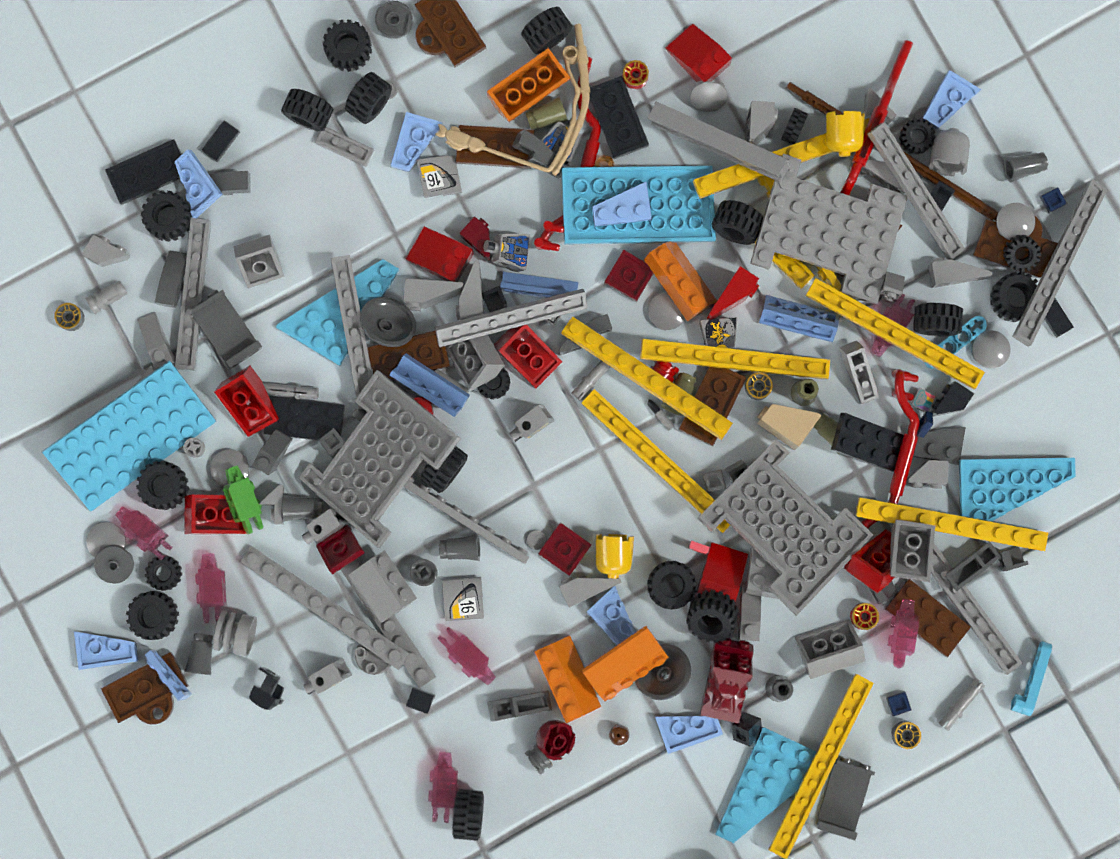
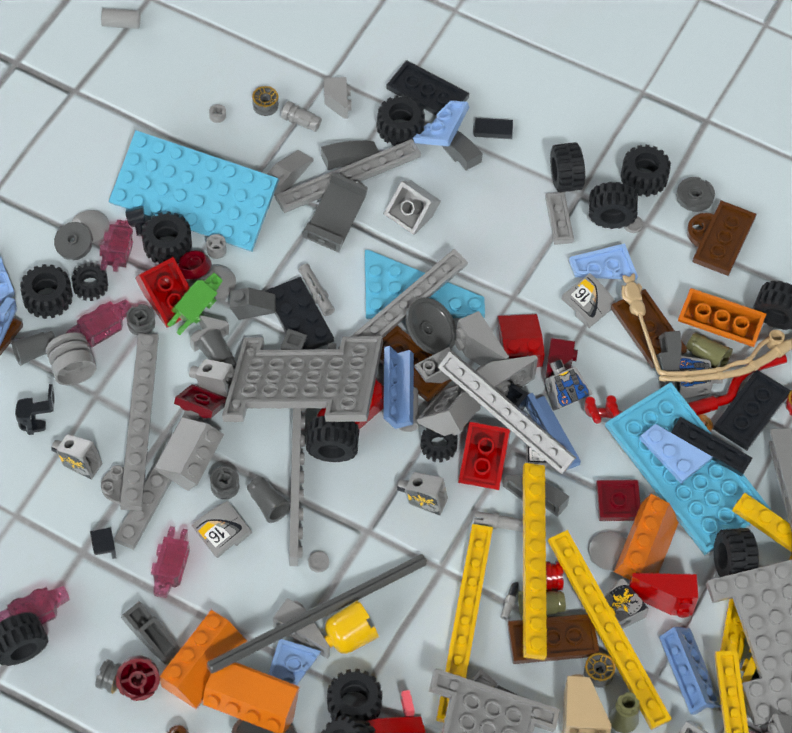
camera: 55 degrees right, 25 degrees down
red slope [214,365,279,437] -> none
dark red plate [538,522,592,576] -> none
none -> black piece [125,206,146,236]
none -> dark grey wheel [126,304,155,336]
none -> dark red hat [179,250,212,280]
none -> dark grey axle [207,554,427,673]
none -> light grey bush [209,104,226,123]
none -> light grey slope [414,347,452,383]
none -> black tile [671,417,753,477]

